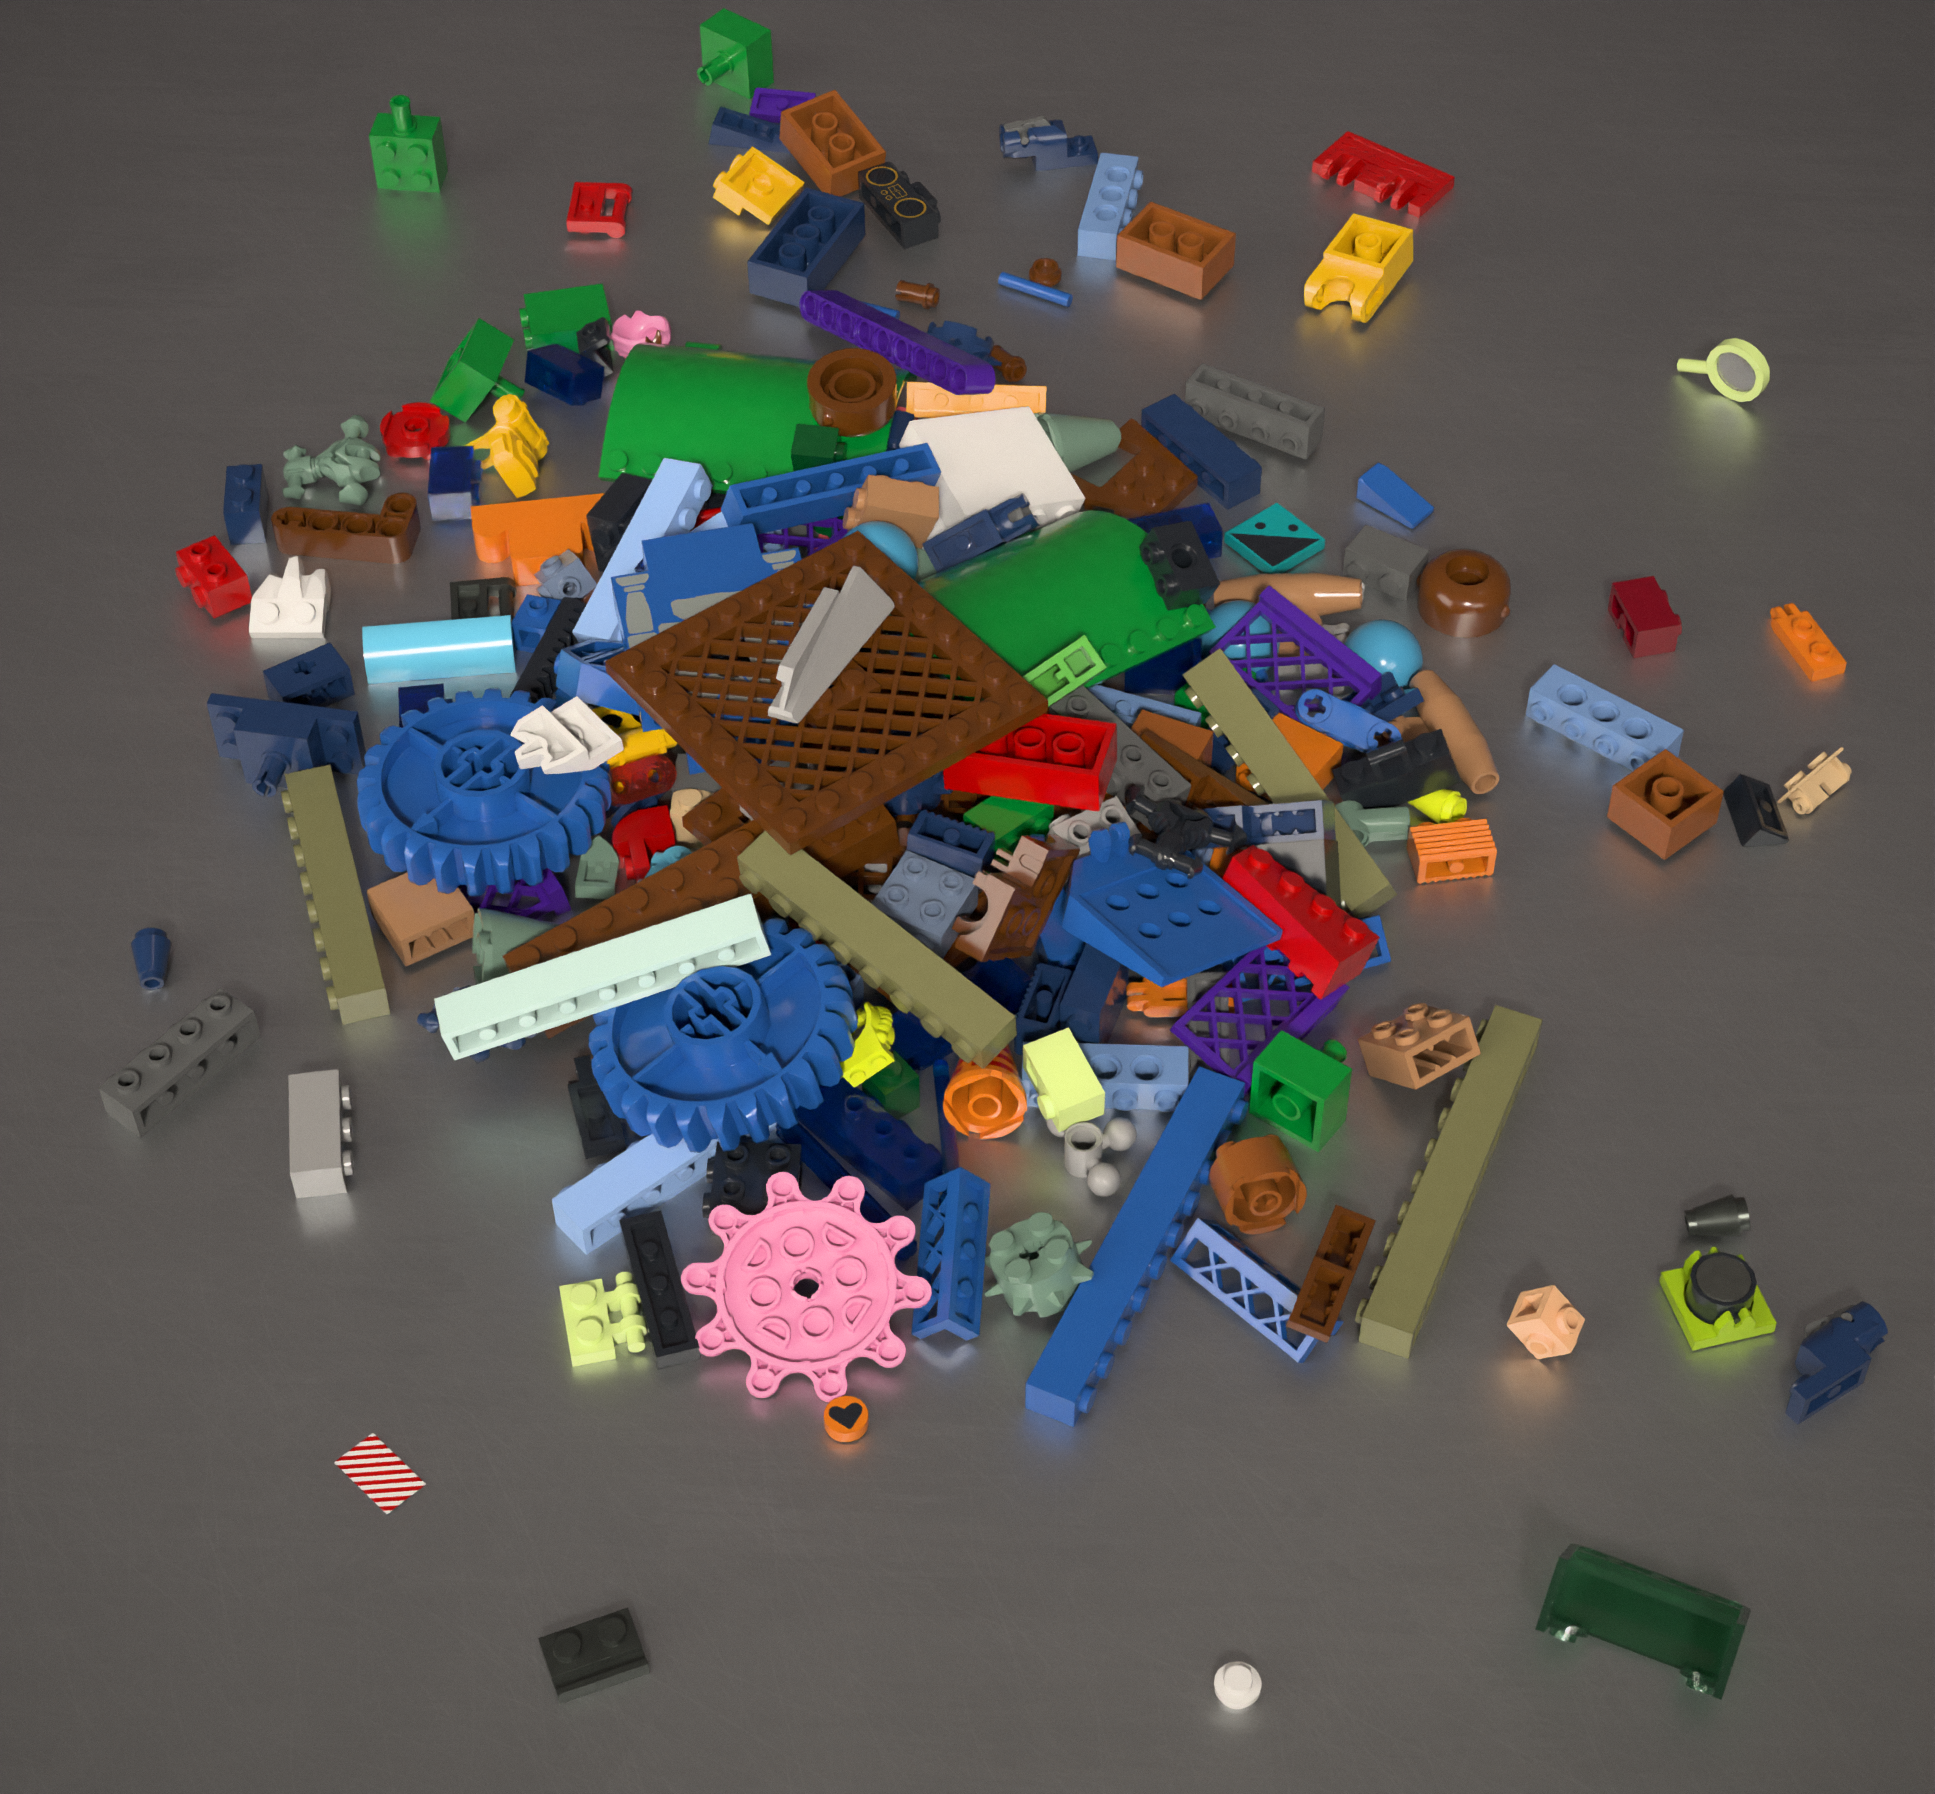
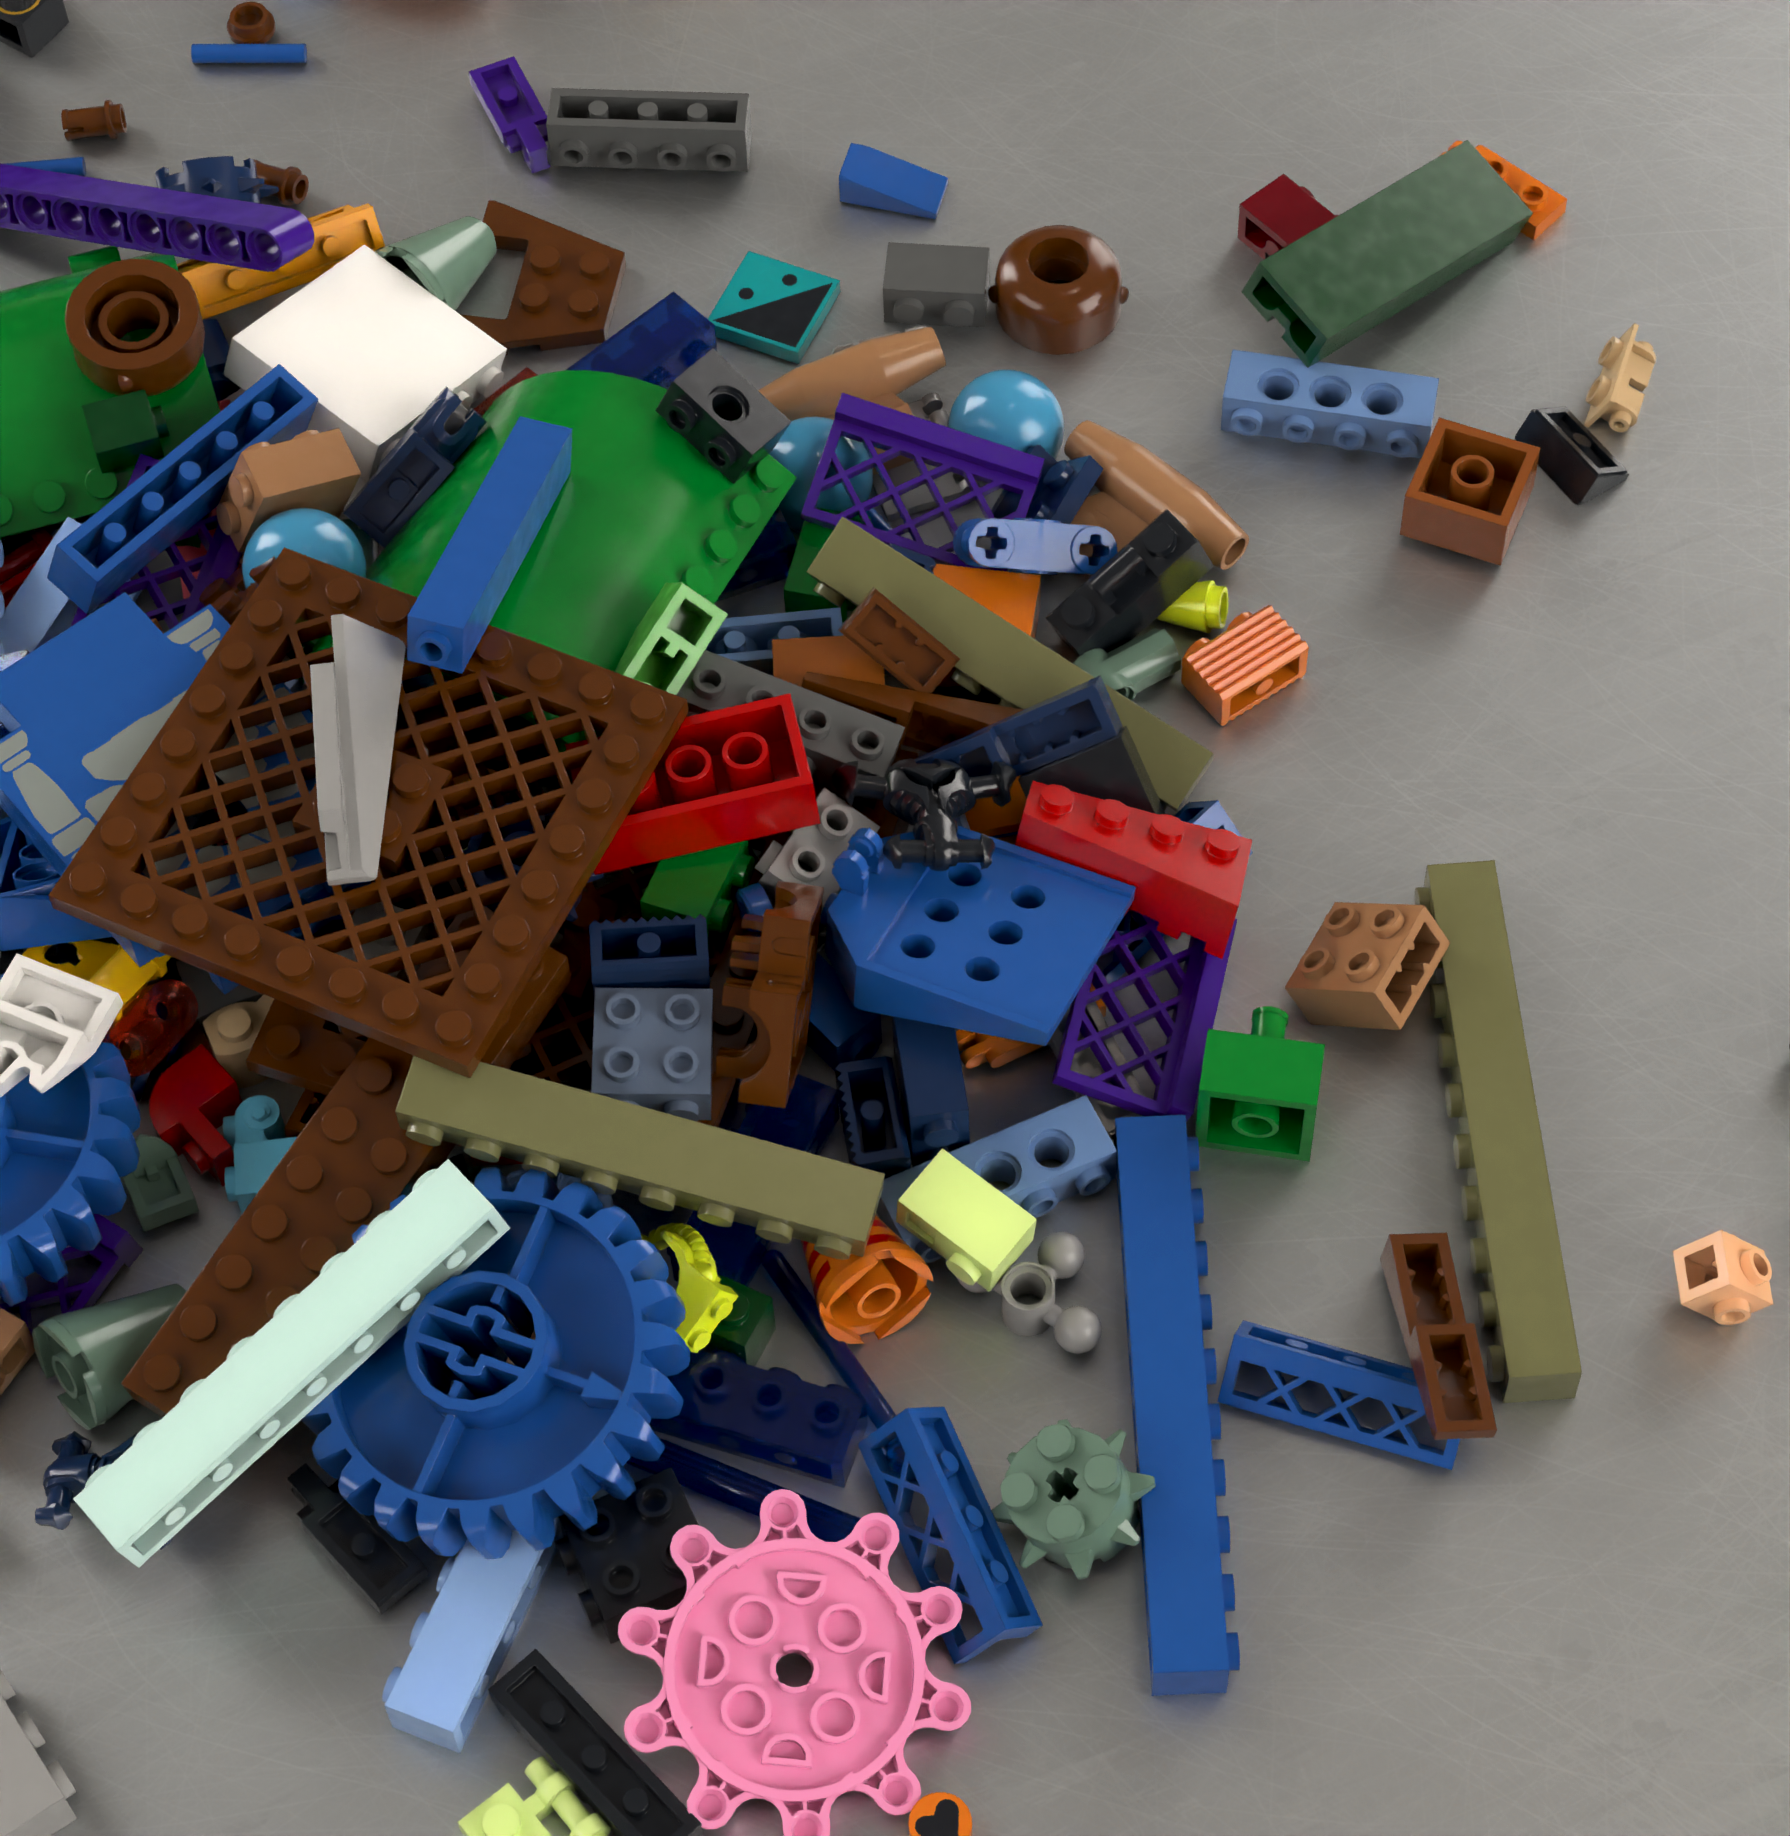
camera: 25 degrees left, 10 degrees up
dark blue brick [1141,394,1262,510] -> none
dark orange brick [1209,1134,1307,1235] -> none
none -> blue brick [407,416,572,674]
none -> dark purple hinge [468,56,551,174]
none -> reddish brown plate [838,587,960,693]
none -> dark green brick [1241,140,1533,368]

